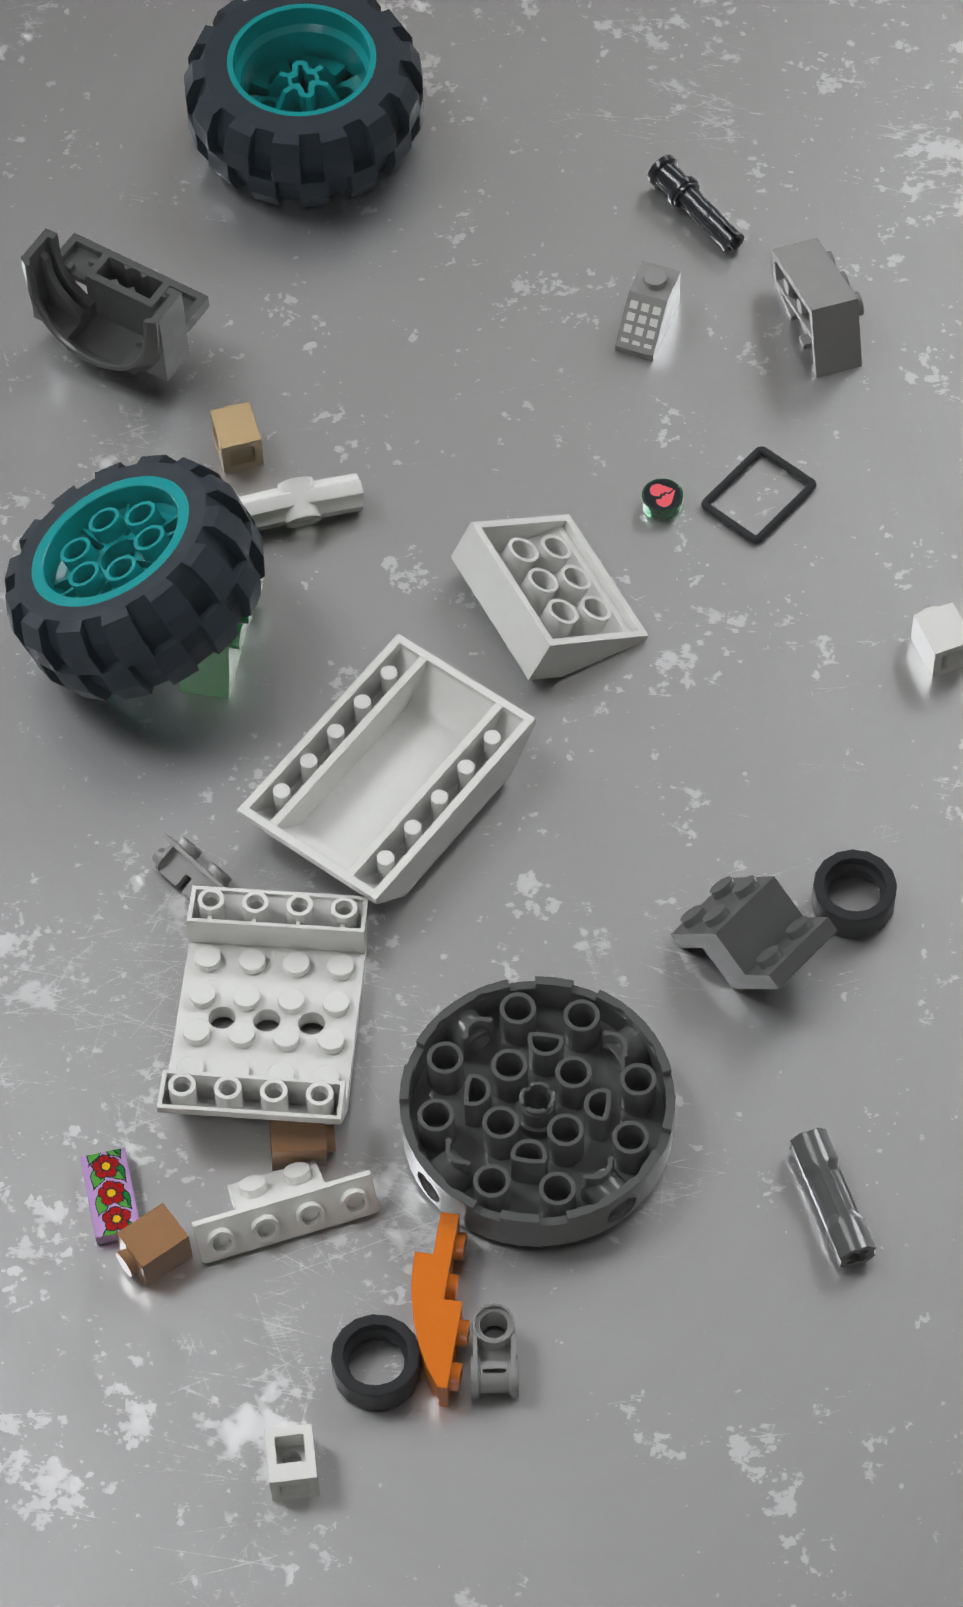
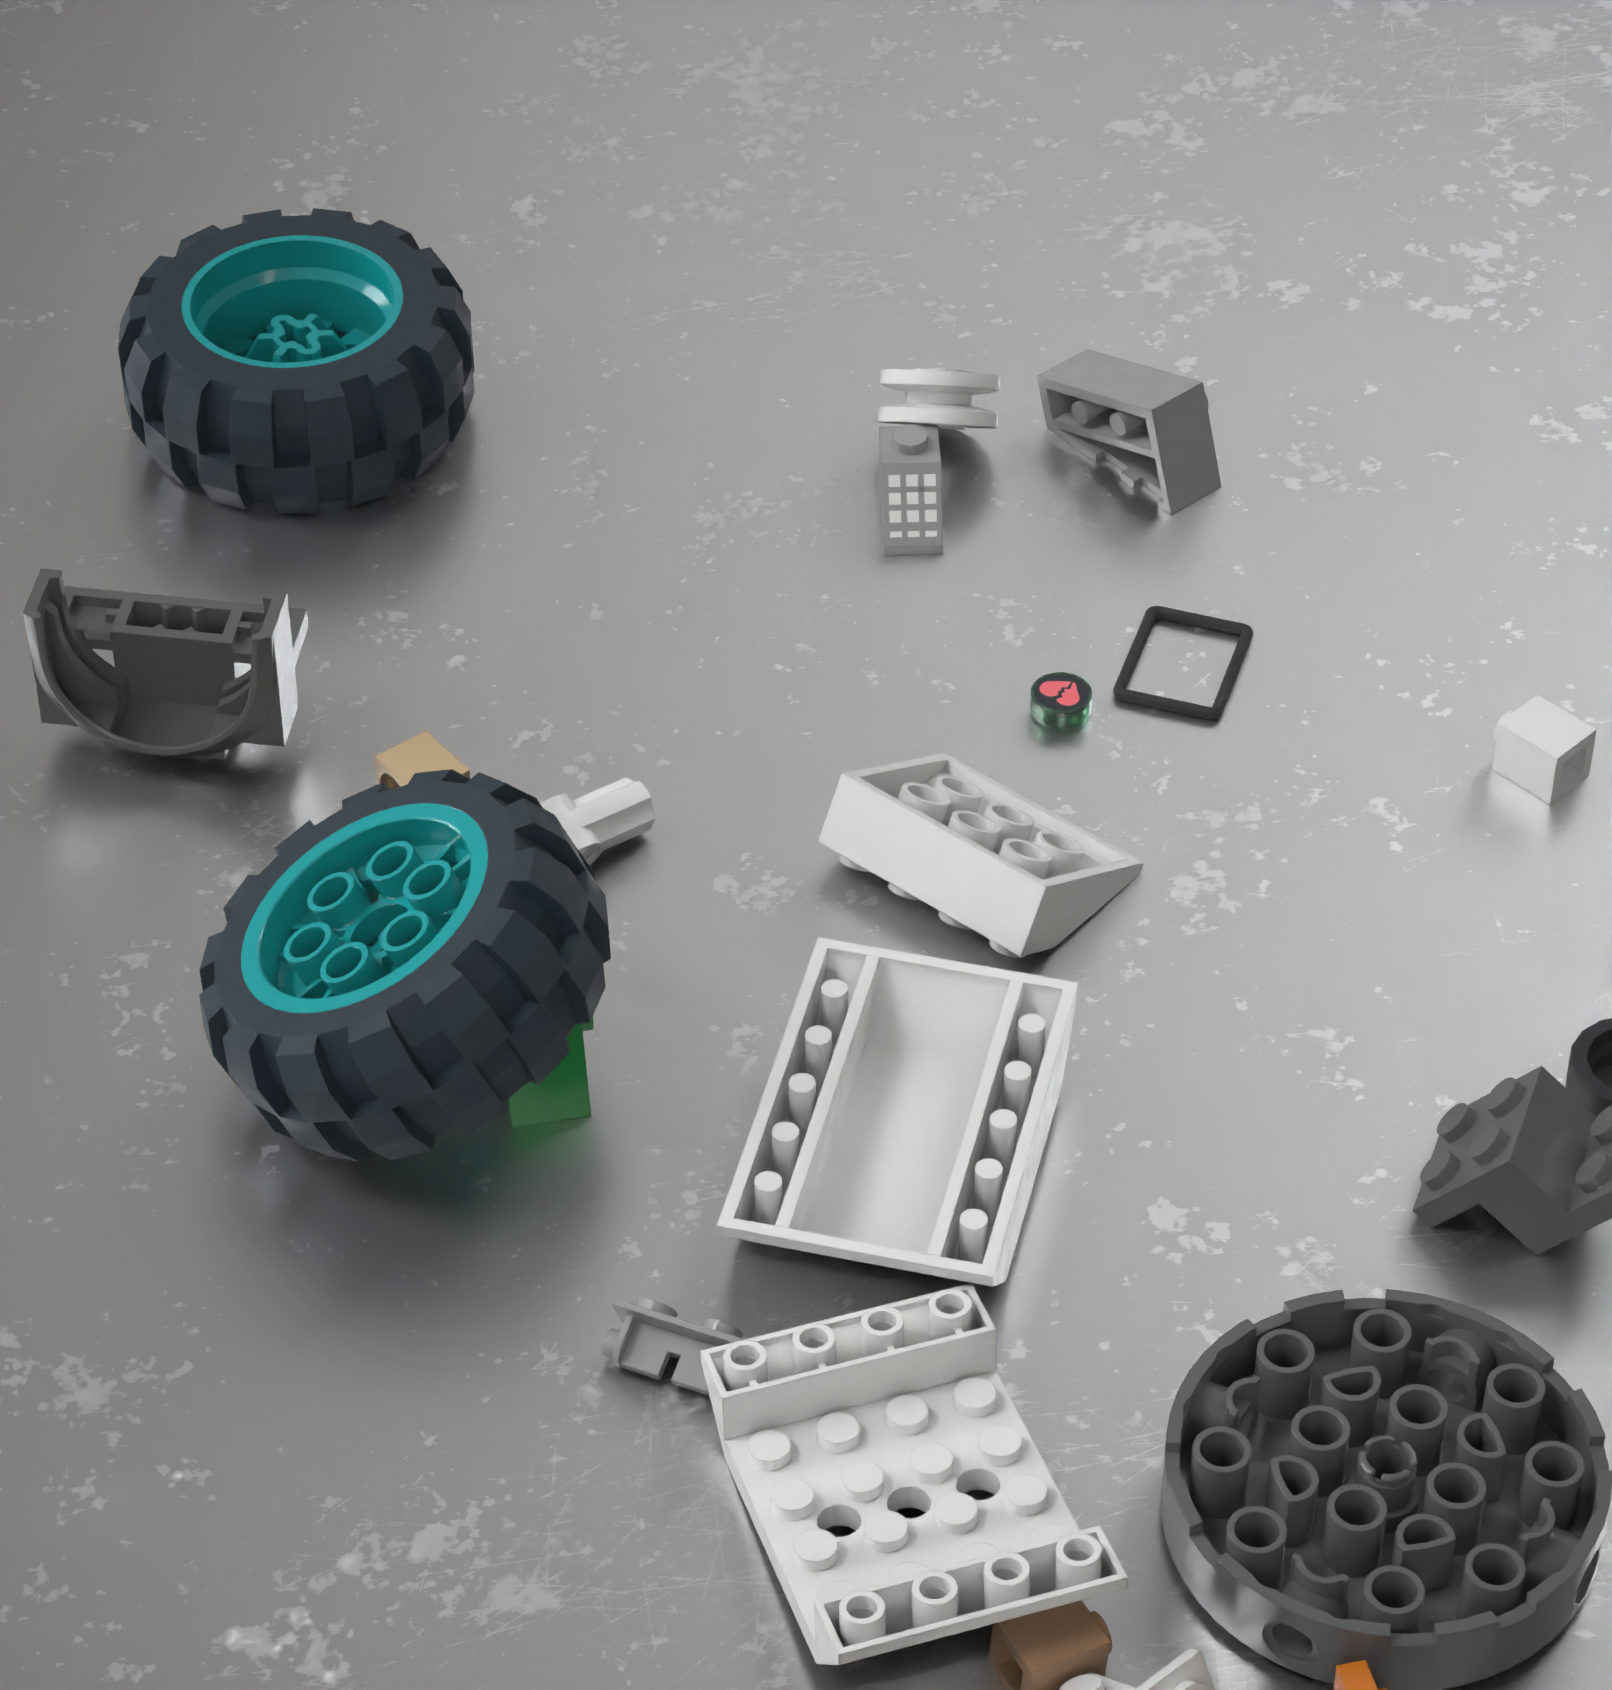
camera: 25 degrees left, 15 degrees down
black pin [647,154,744,254] -> none
none -> white wheel [878,368,1000,430]

